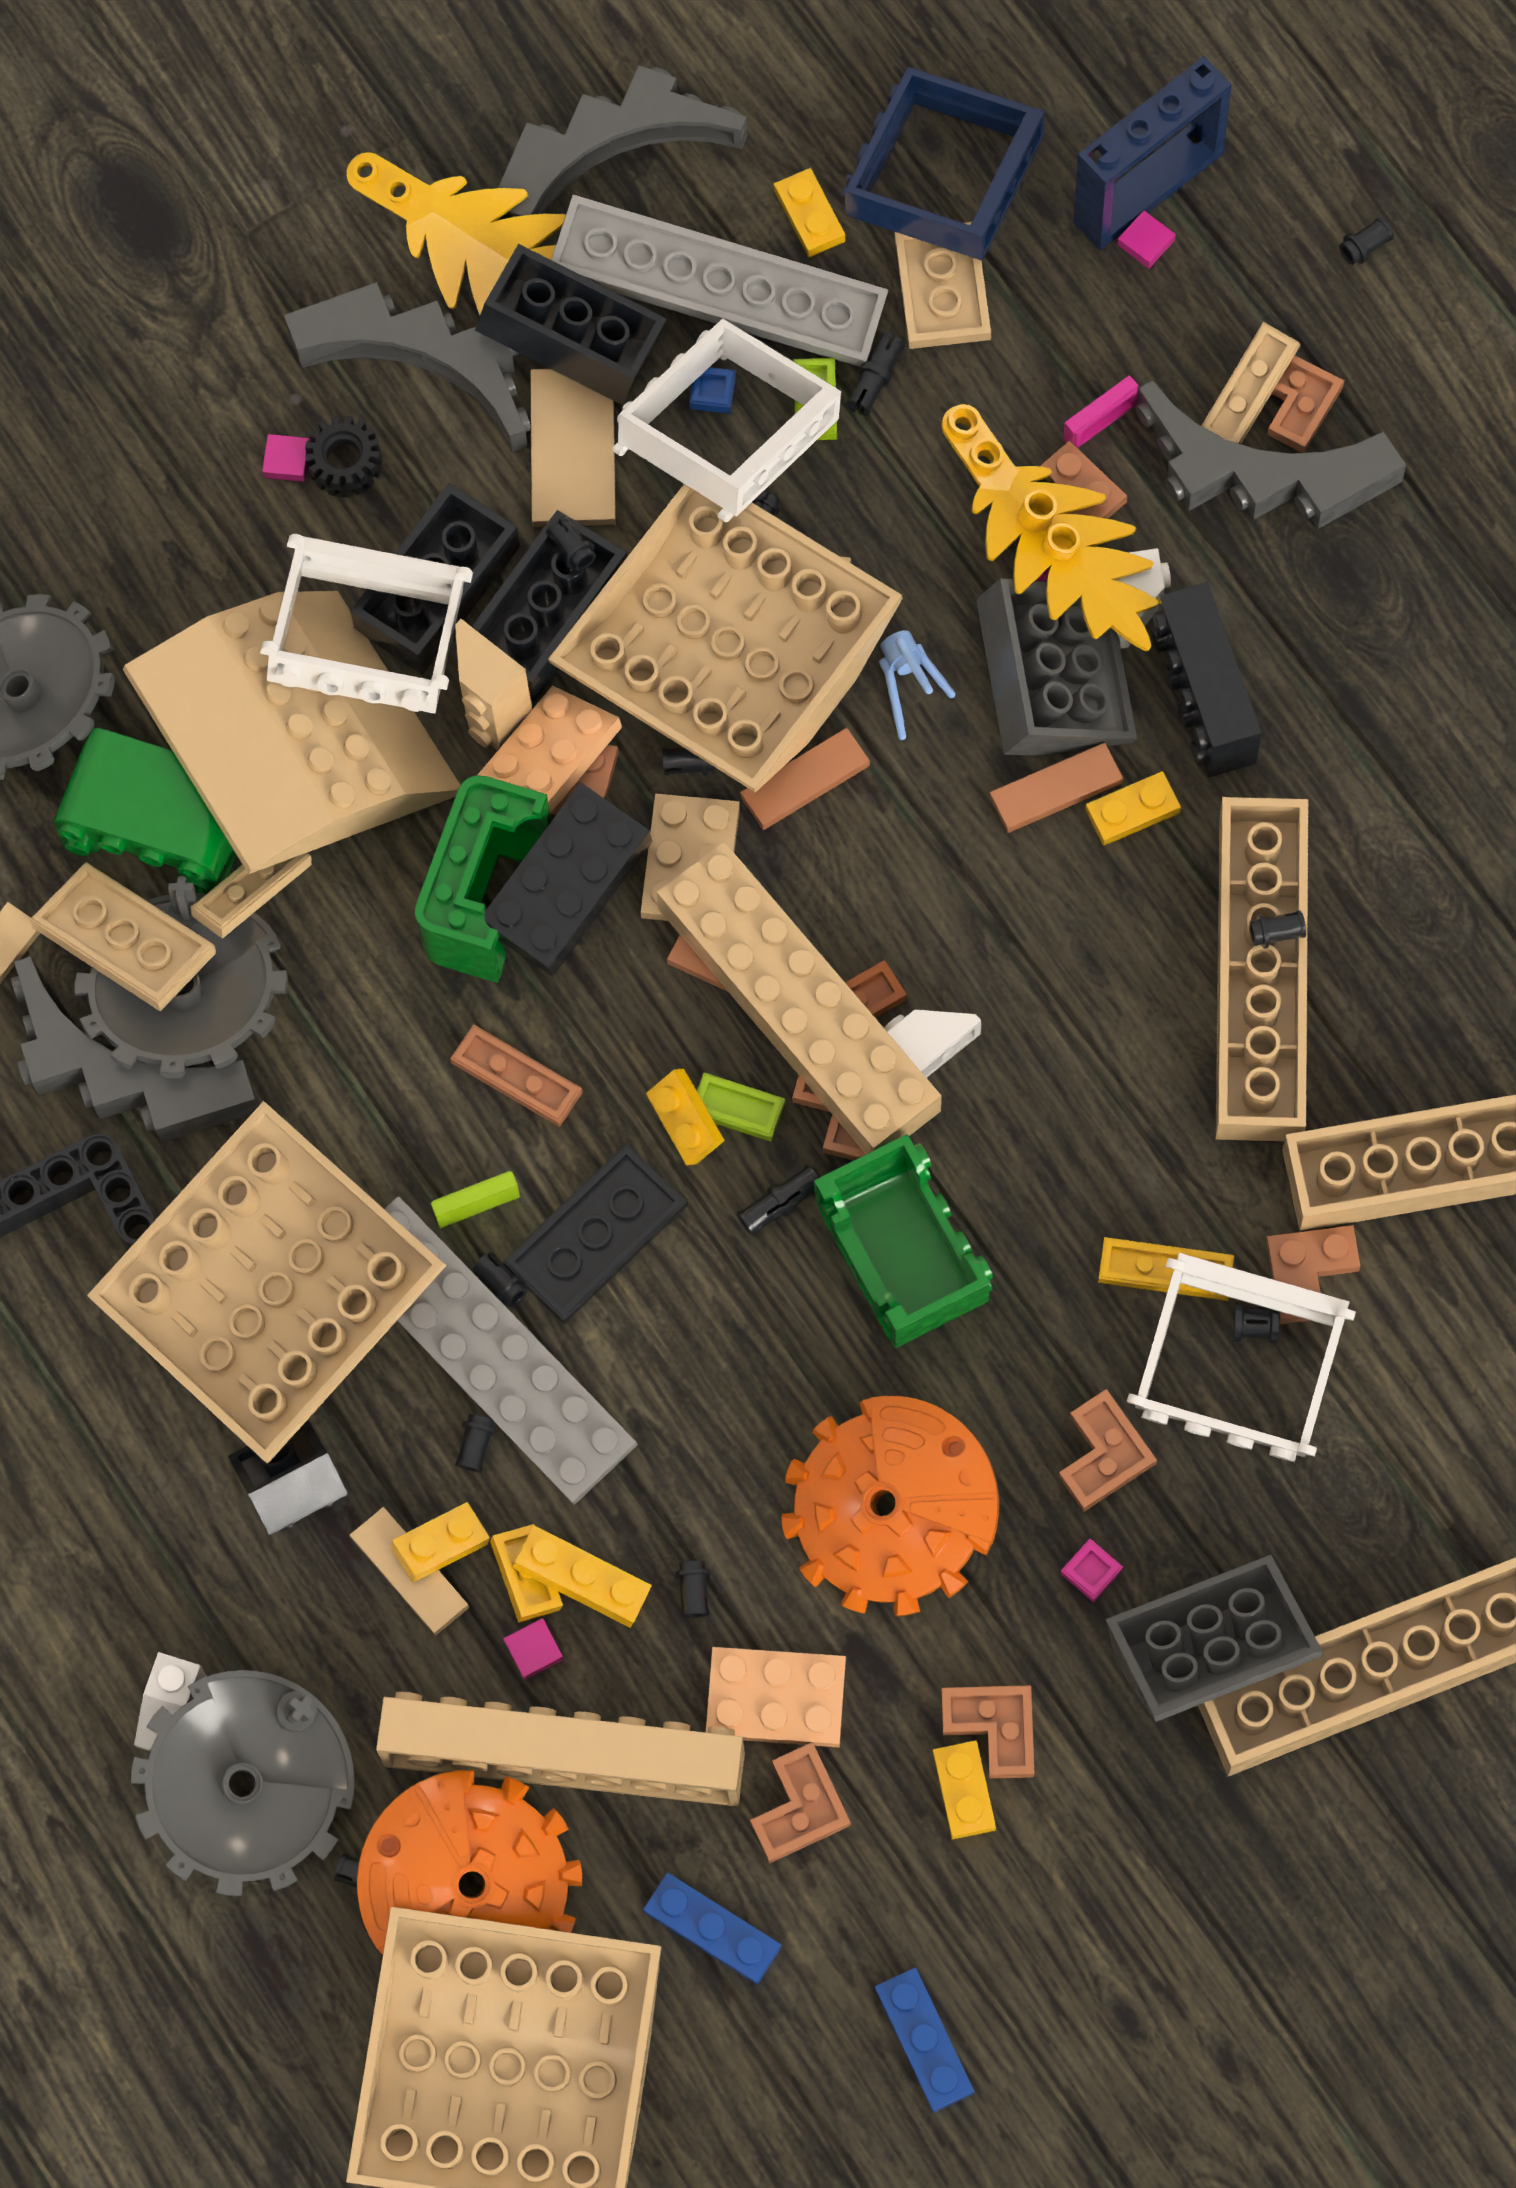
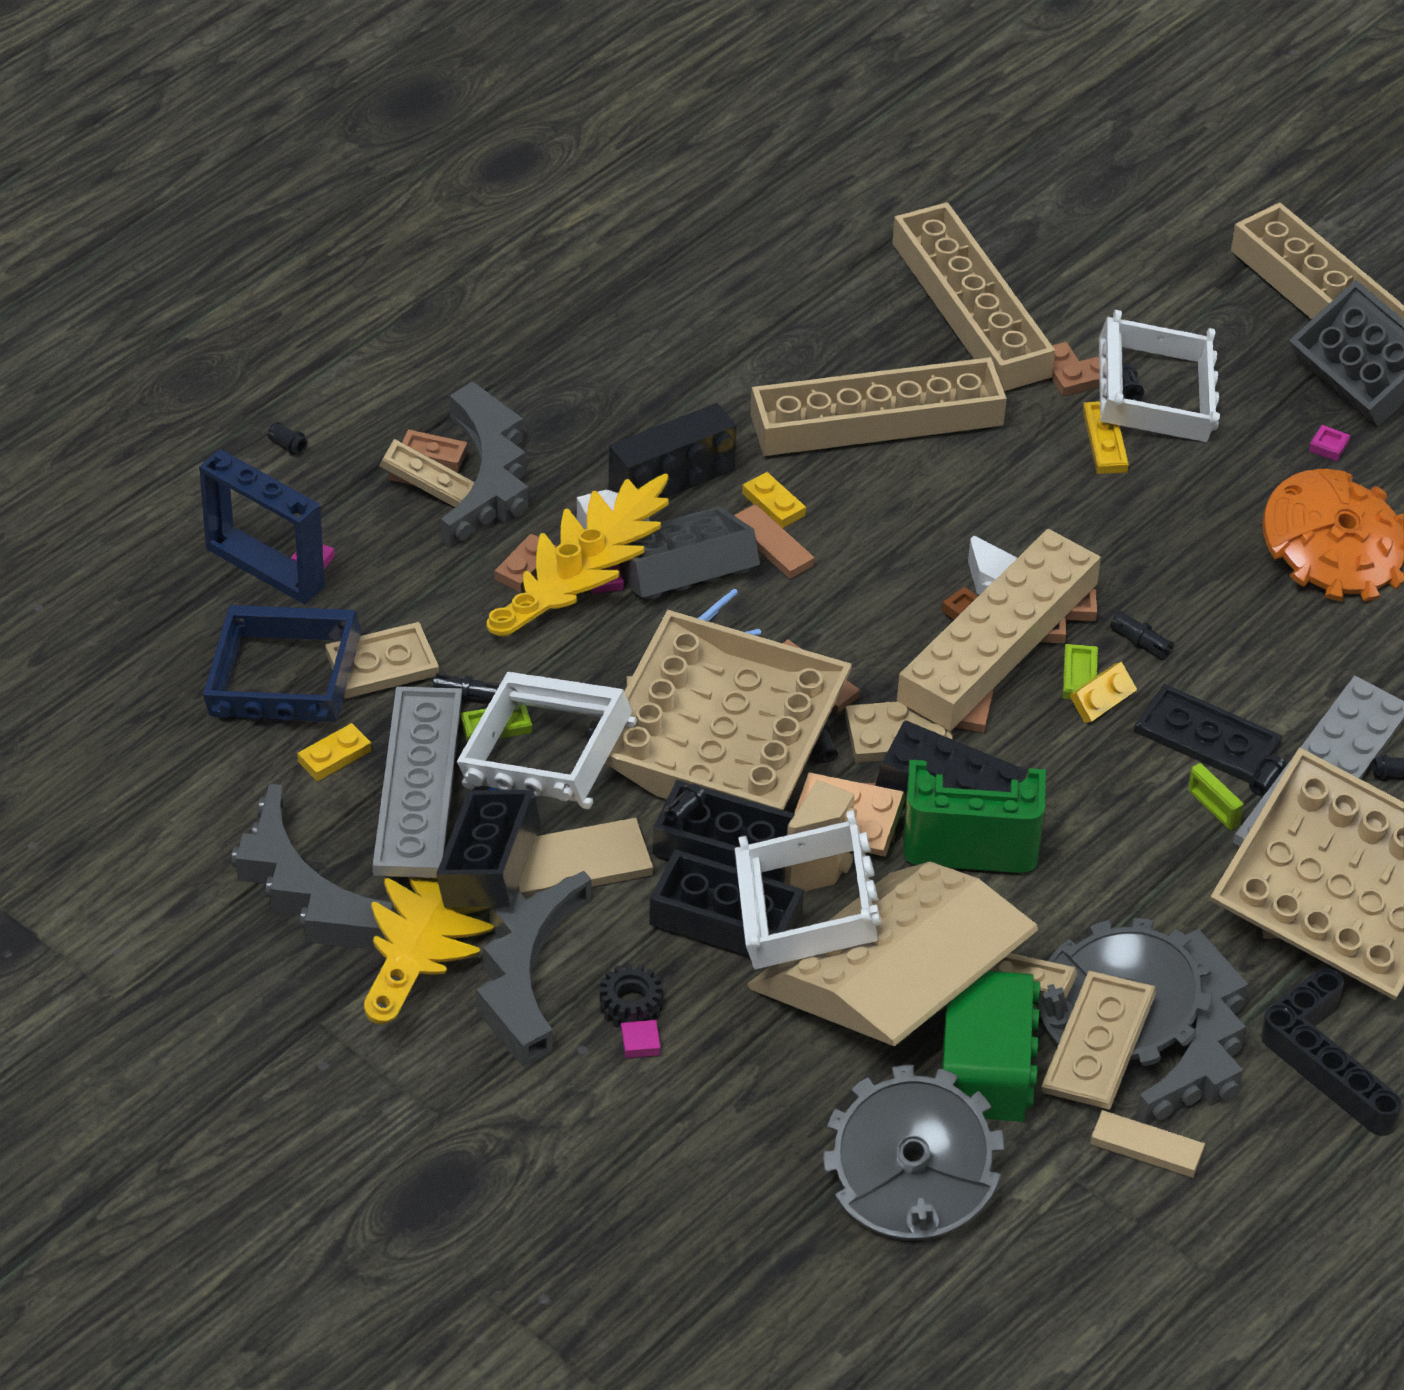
camera: 110 degrees left, 25 degrees down
nougat tile [450,1024,583,1127] -> none
green windscreen [814,1134,993,1349] -> none
nougat plate [1058,1389,1157,1512] -> none
dark pink tile [1063,375,1139,448] -> none
black pin [1249,910,1306,949] -> none

